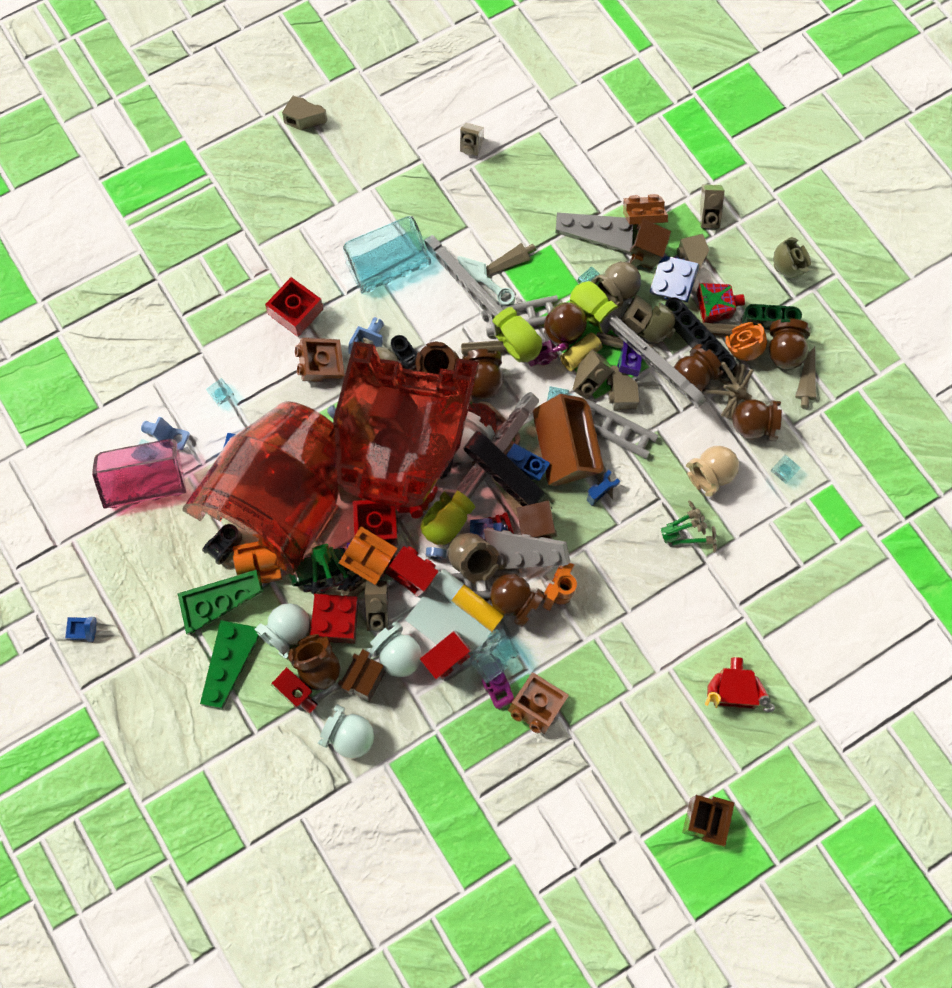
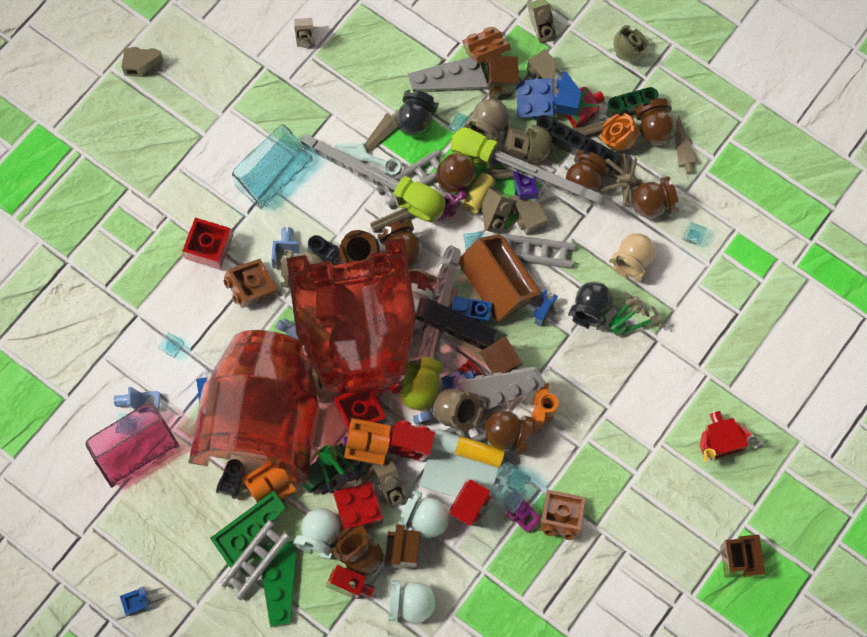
camera: 20 degrees left, 0 degrees up
none -> light grey bar [219,519,291,601]
none -> black tile [396,90,439,137]
none -> blue slope [552,71,581,116]
none -> black tile [568,281,613,330]

